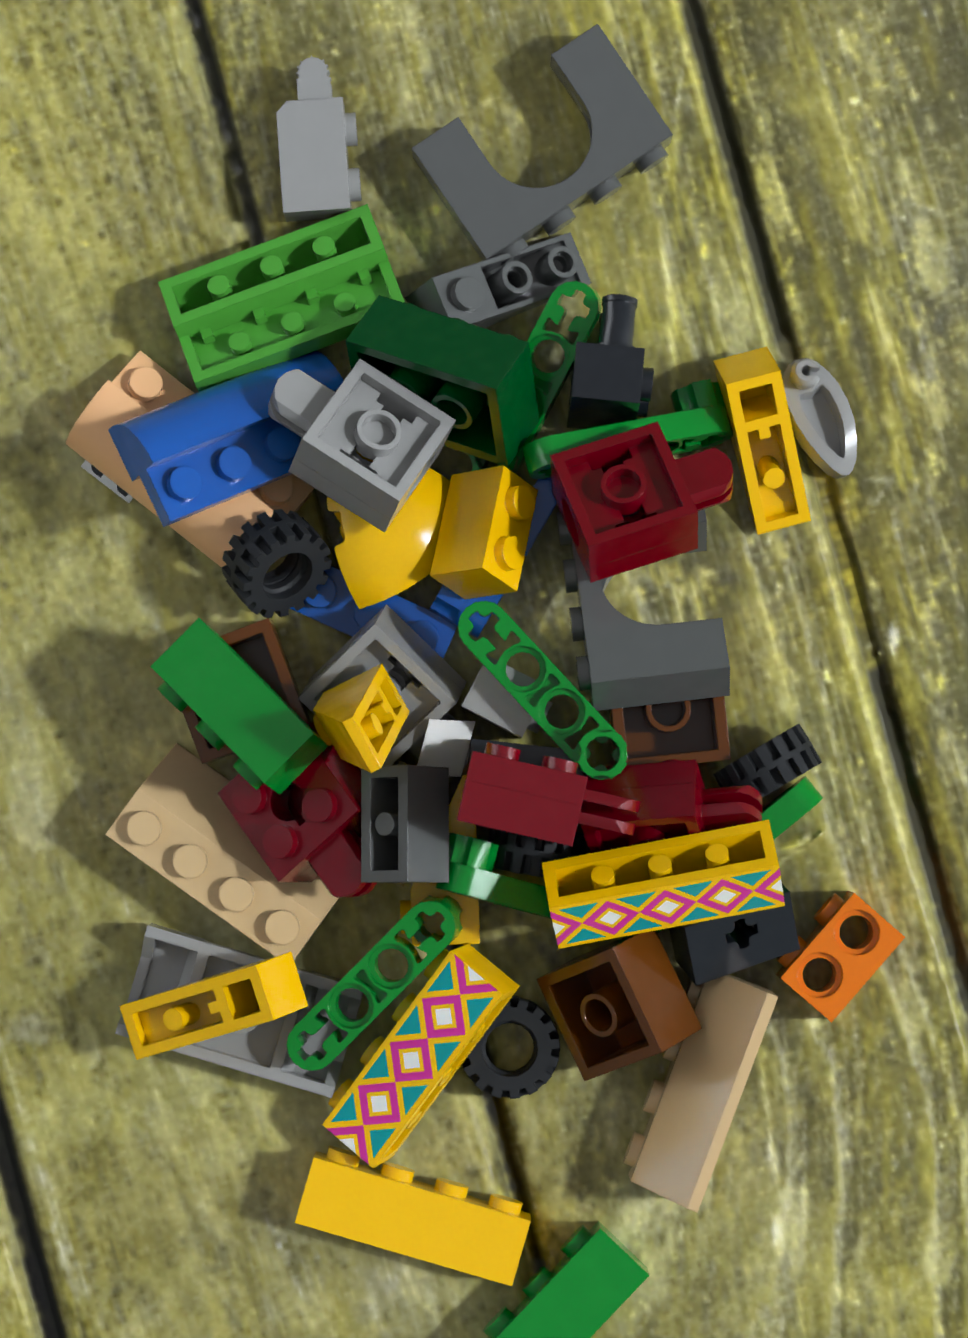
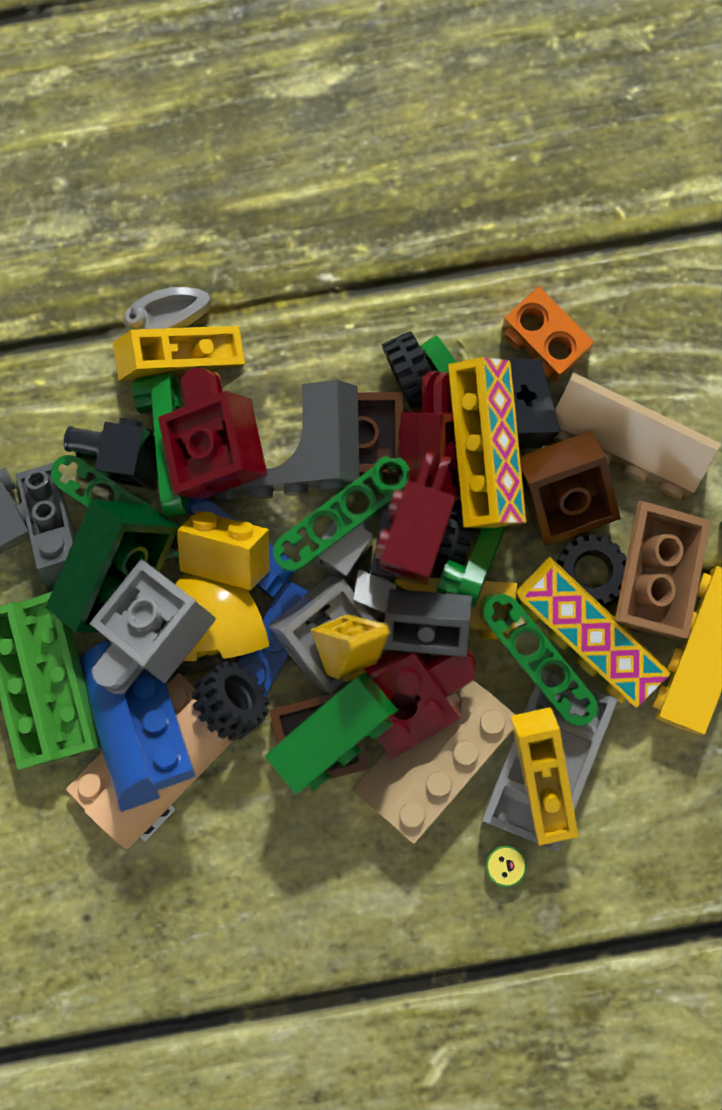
camera: 85 degrees left, 5 degrees down
none -> light yellow tile [485,846,527,887]
none -> medium nougat slope [615,501,711,639]

